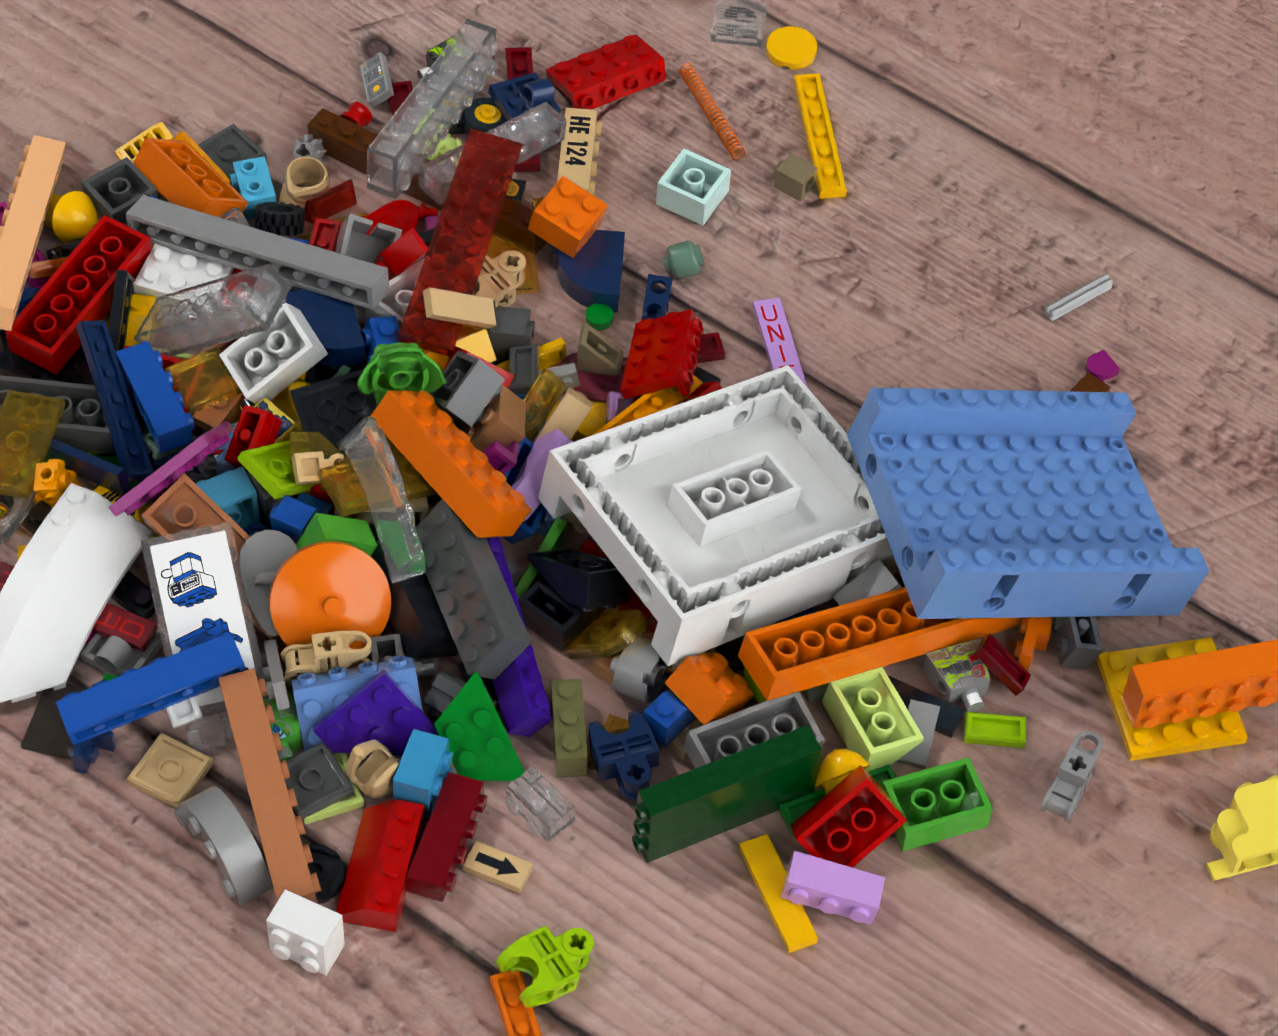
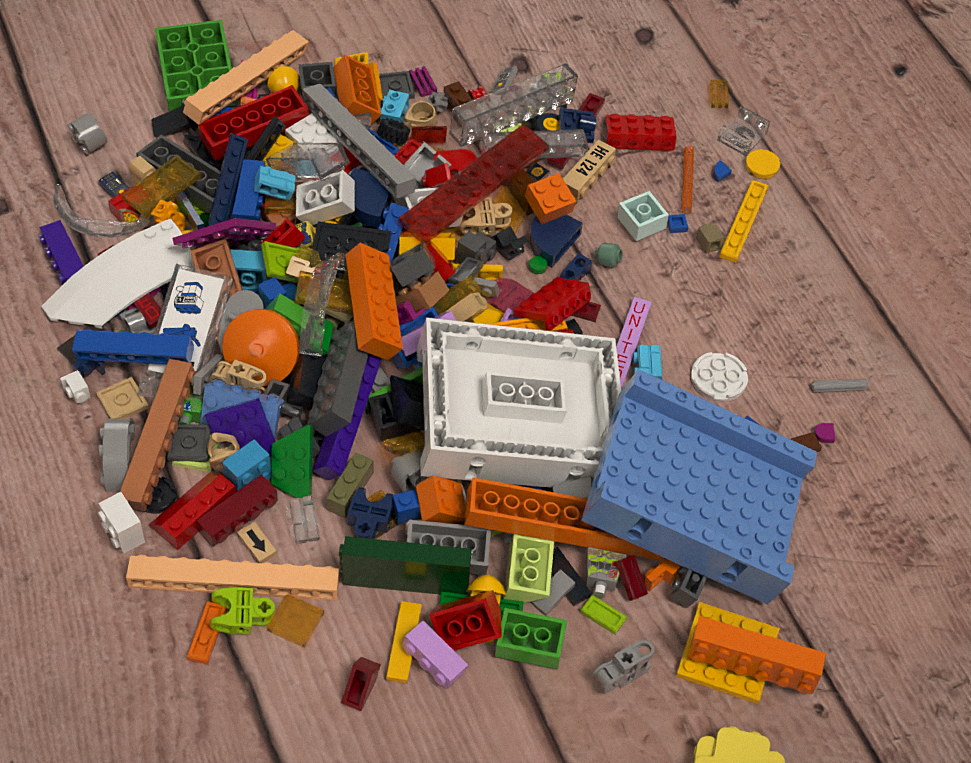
camera: 30 degrees right, 0 degrees up
white tile [166,697,203,729] -> none
bright green brick [357,342,446,405] -> none
tan tile [423,287,497,329] -> none
dark tan slope [577,322,624,376] -> none
none -> white brick [60,370,91,404]
none -> light nougat brick [126,555,340,600]
none -> medium azure brick [254,166,296,201]
none -> clear yellow tile [267,594,324,648]
none -> dark red slope [341,657,381,711]
none -> magenta tile [409,66,437,97]
none -> black brick [490,226,528,260]
none -> medium azure brick [633,345,662,380]
none -> blue tile [667,214,688,233]
none -> white tile [691,352,748,402]
none -> blue tile [714,160,732,182]

